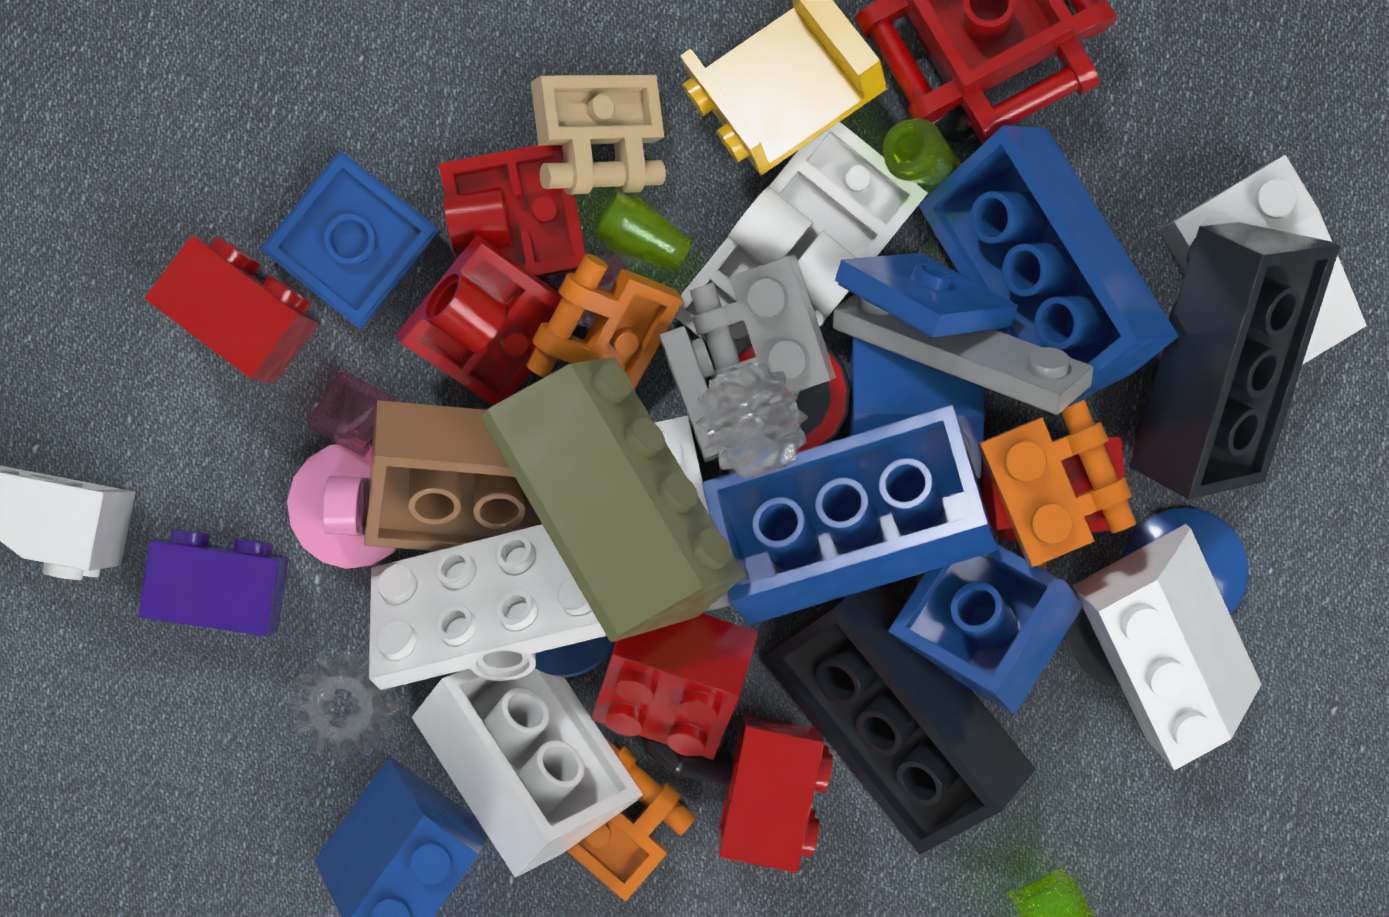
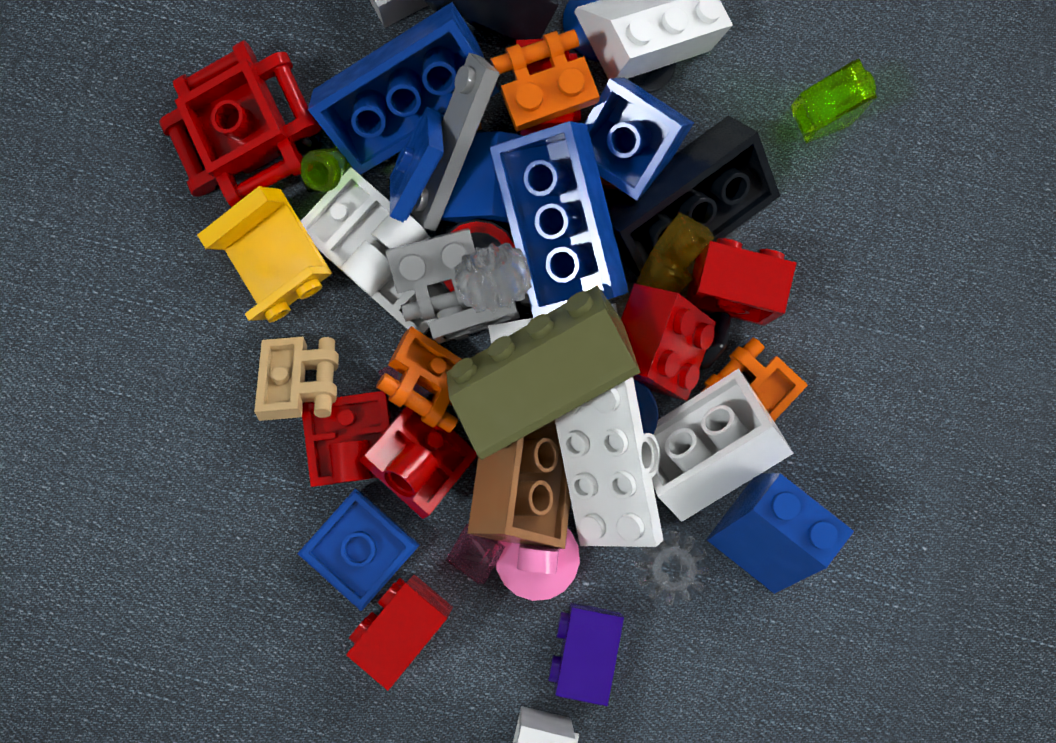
camera: 90 degrees left, 5 degrees down
clear neon green cone [593,191,693,272] -> none
none -> clear yellow slope [636,212,715,293]

